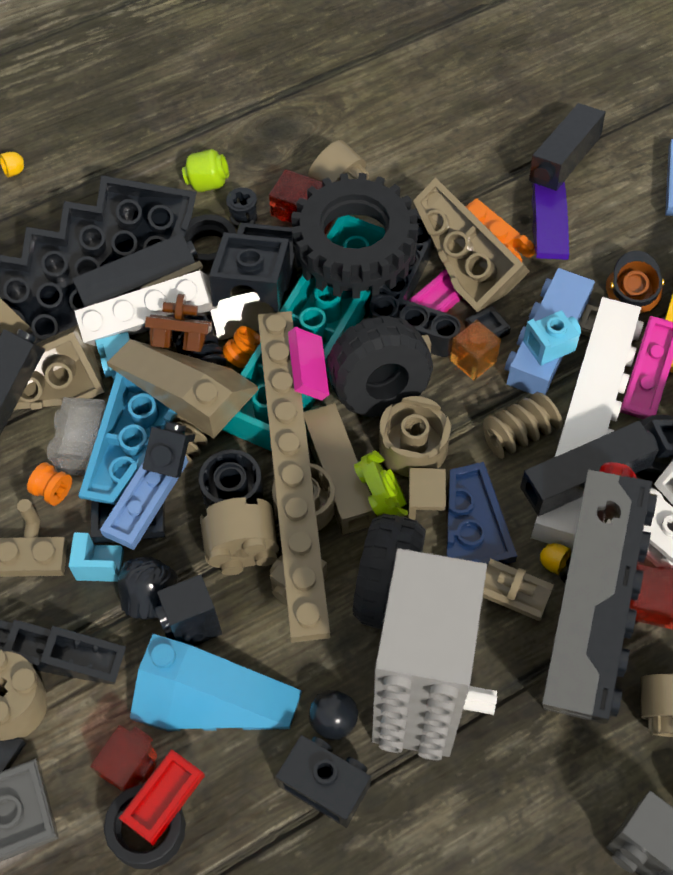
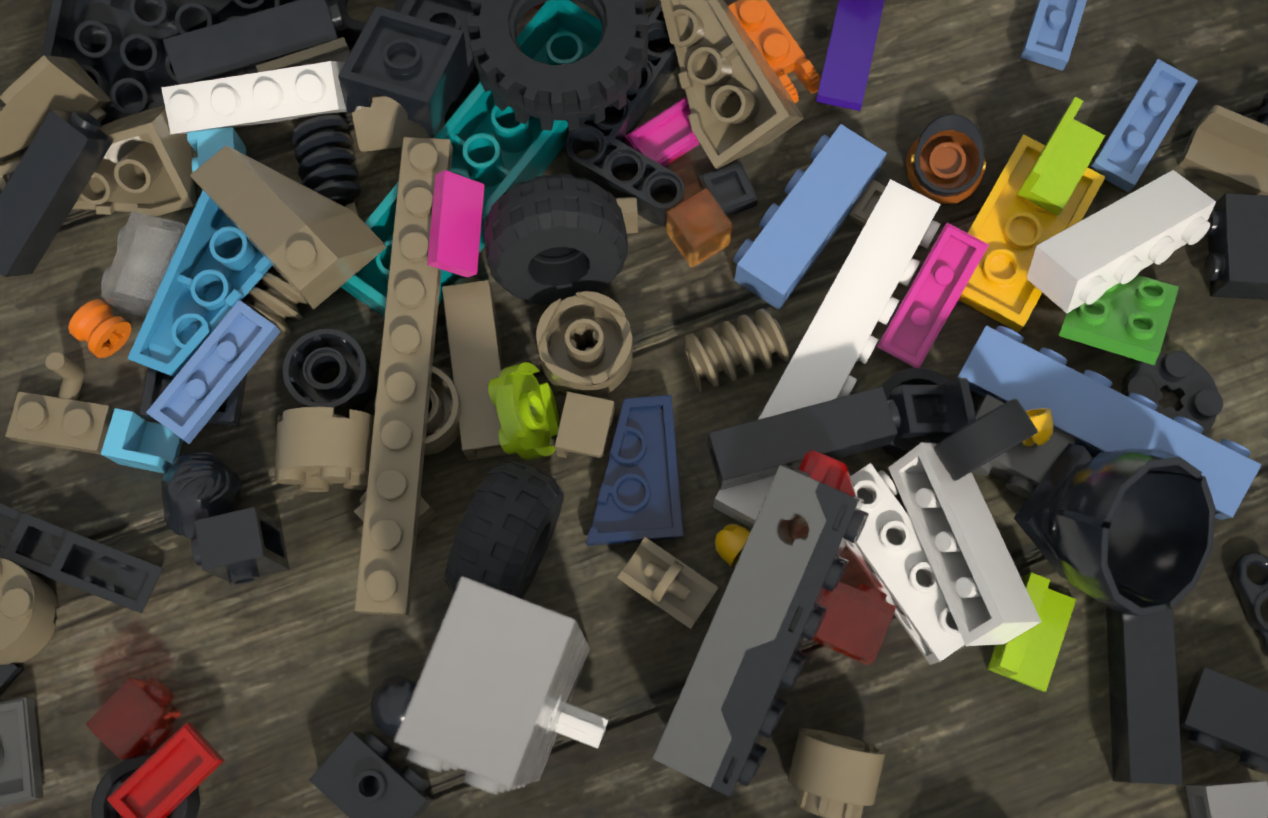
camera: 10 degrees right, 15 degrees up
dark azure wedge [130,634,302,731] -> none
black bracket [142,421,196,478] -> none
reddish brown hips [145,293,212,352] -> none
orange wheel [223,326,260,368] -> none
medium azure brick [523,310,581,366] -> none

